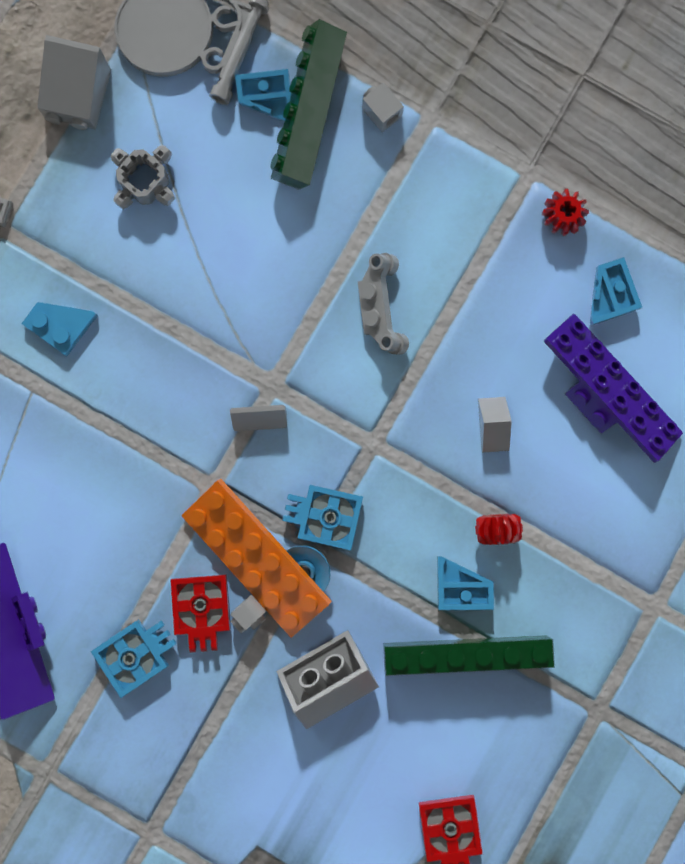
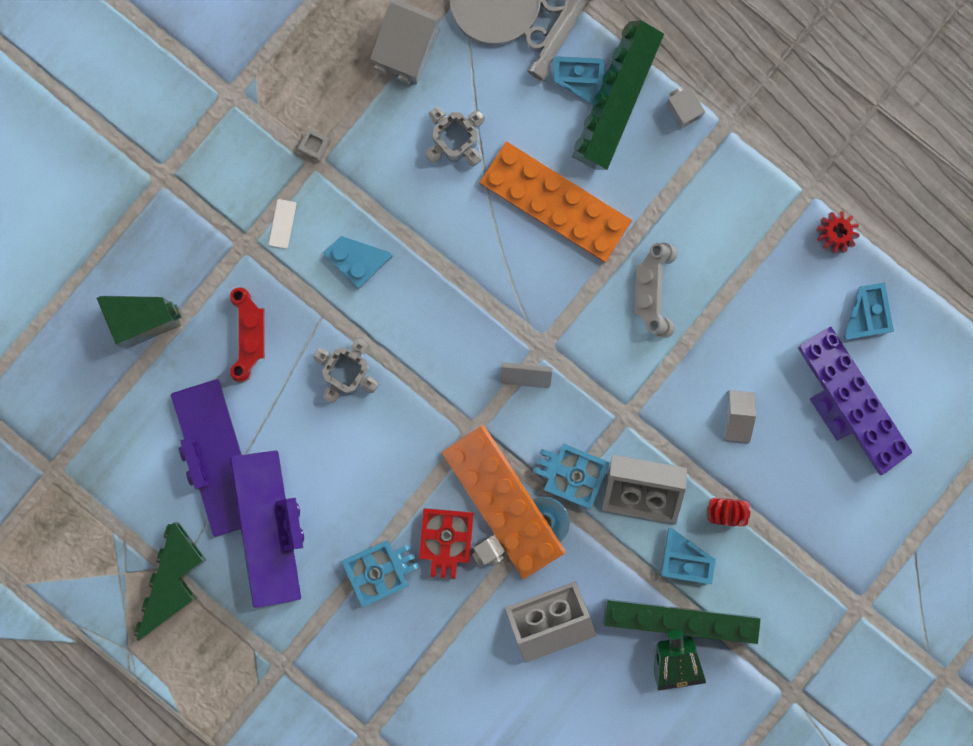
camera: 15 degrees right, 0 degrees up
none -> light grey piece [313,338,379,404]
none -> orange plate [480,141,632,263]
none -> light grey slope [602,455,687,524]
none -> dark green torso [654,630,706,691]

